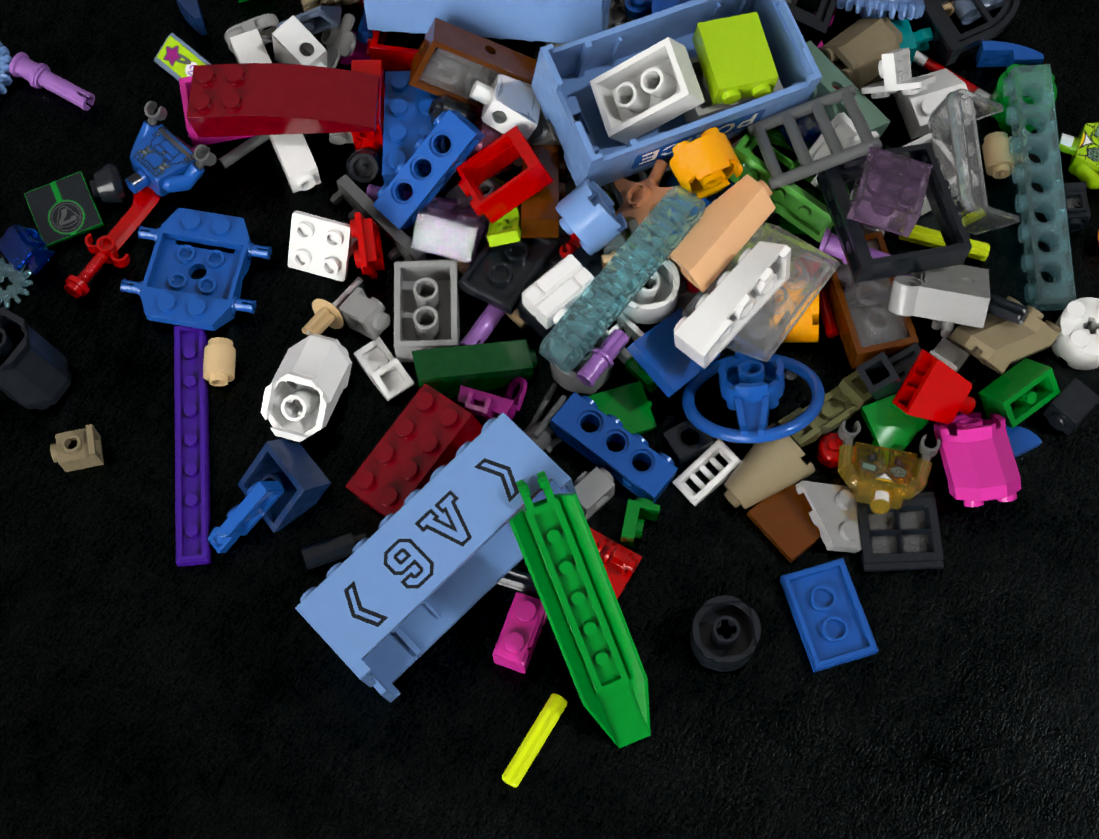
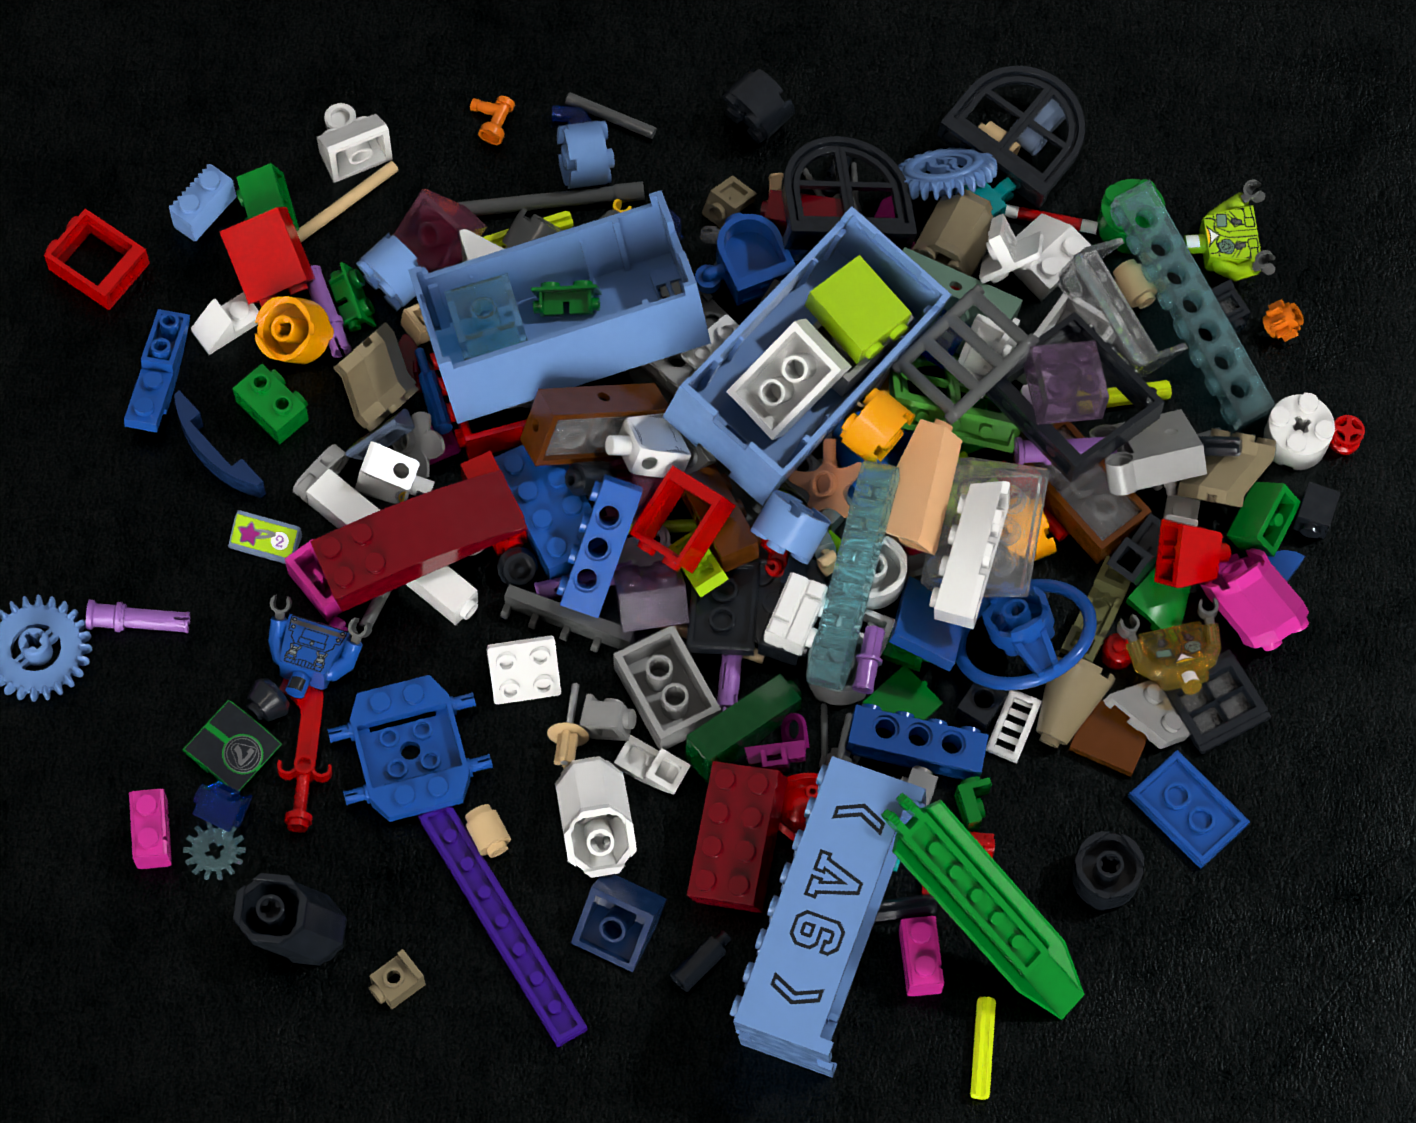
camera: 30 degrees left, 0 degrees up
blue hinge [207,481,284,553] -> none
red piece [350,212,385,279] -> none
blue slope [975,41,1044,70] -> none

